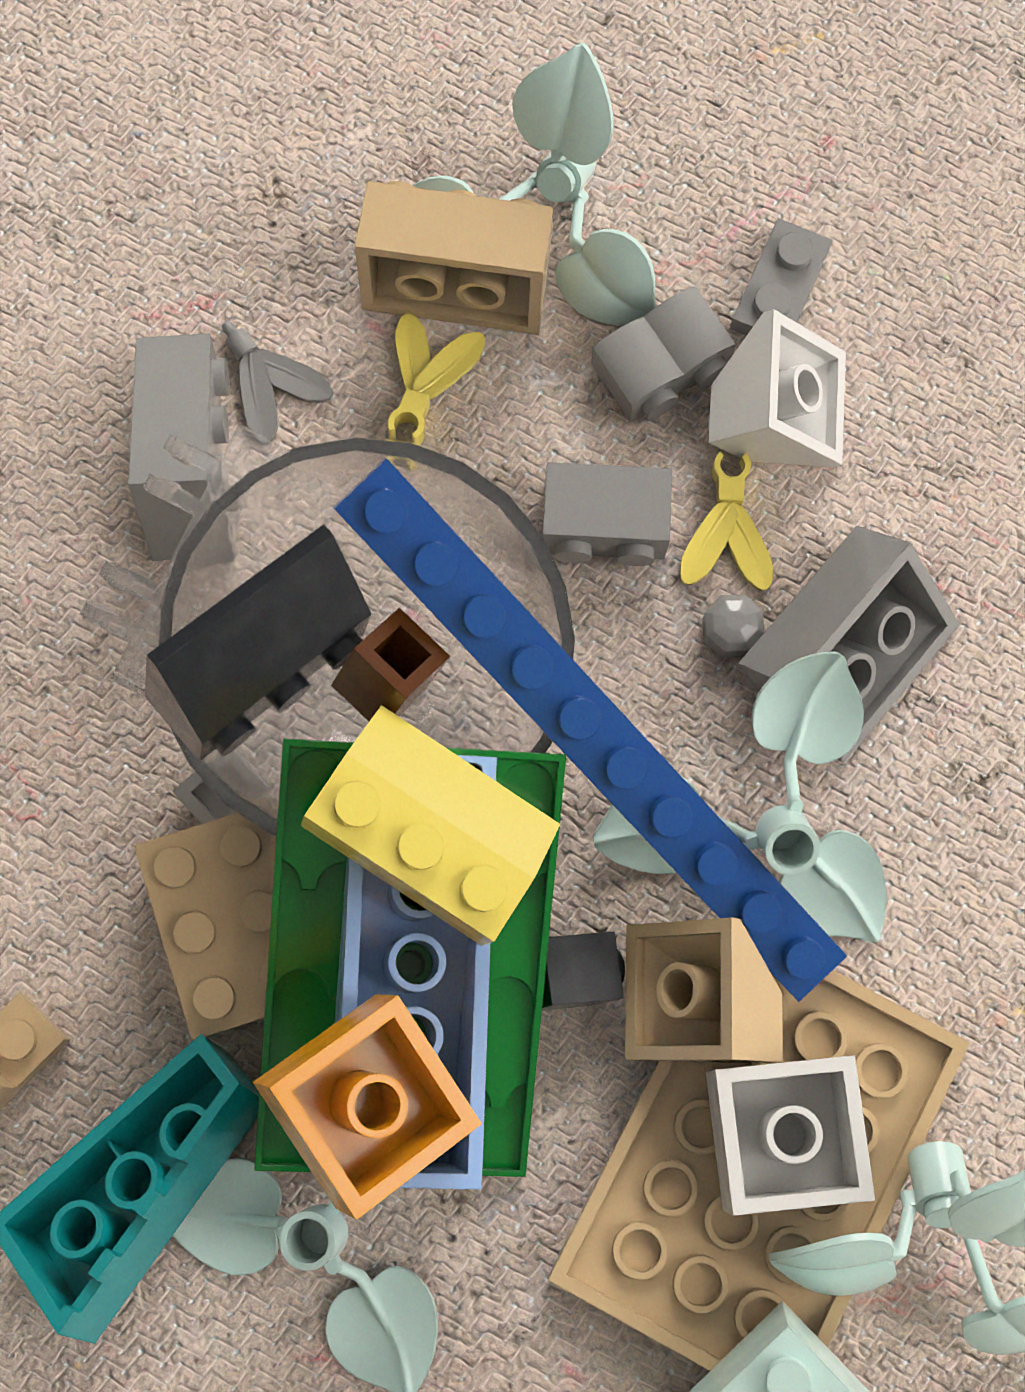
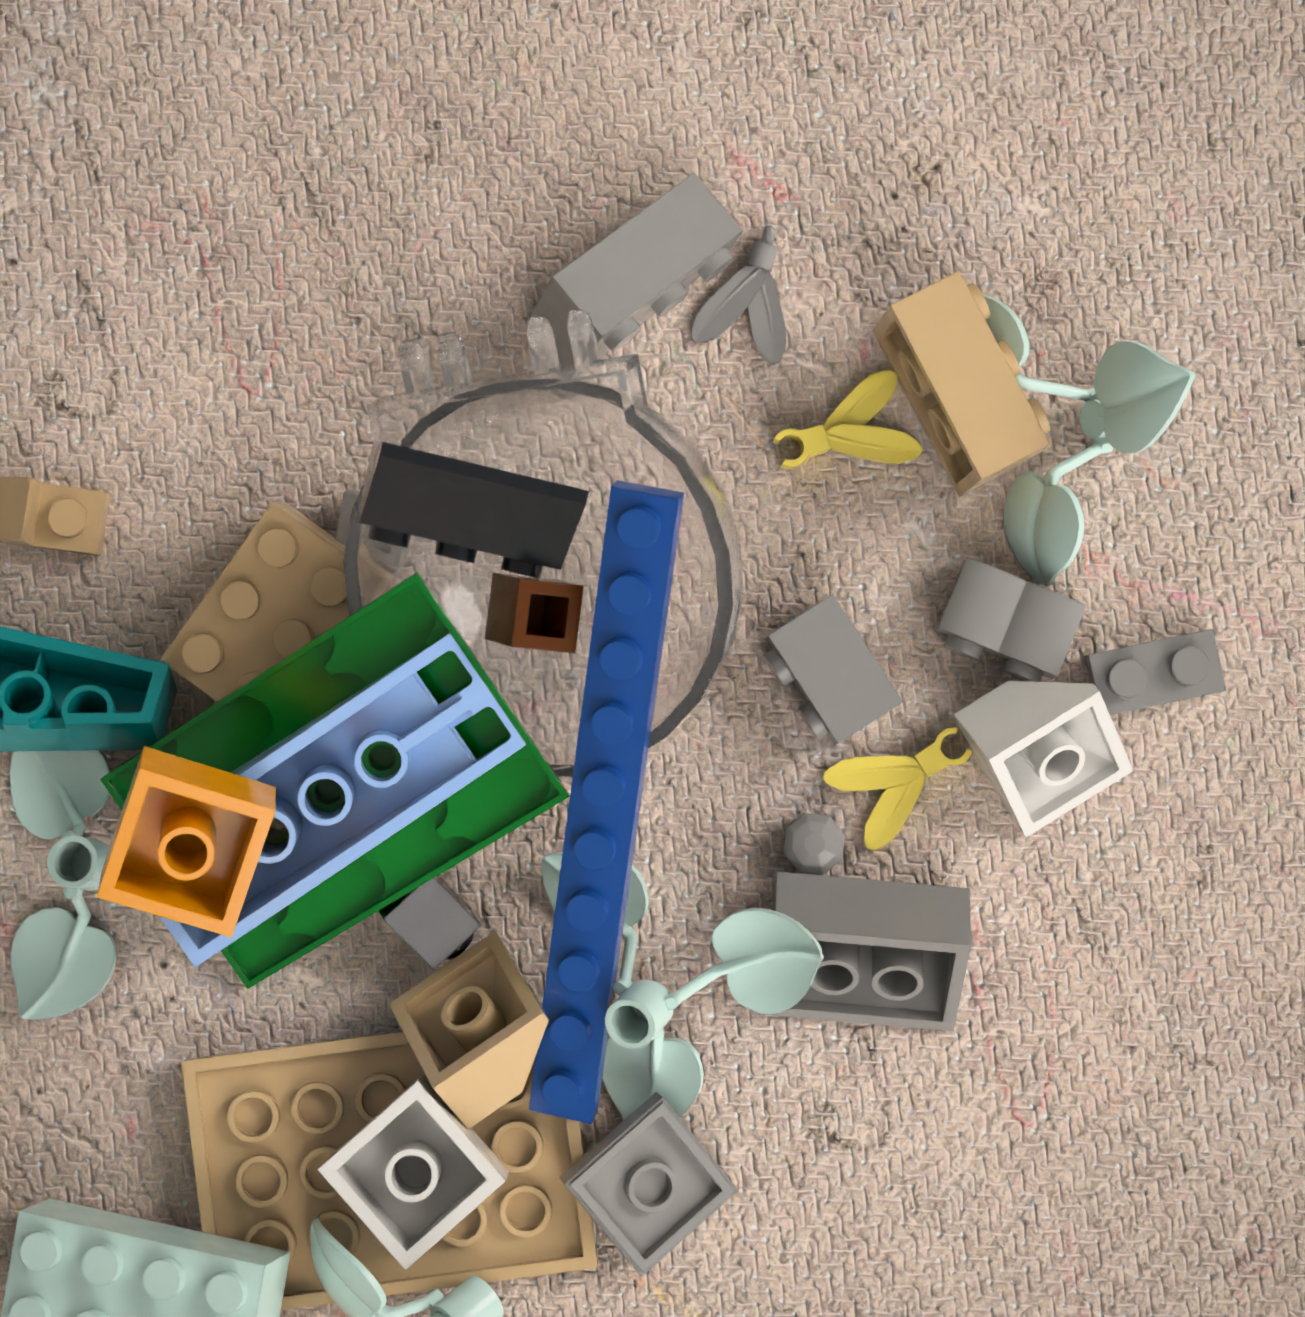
camera: 55 degrees right, 10 degrees up
light yellow slope [300,705,560,946] -> none
none -> light grey tile [559,1092,738,1276]

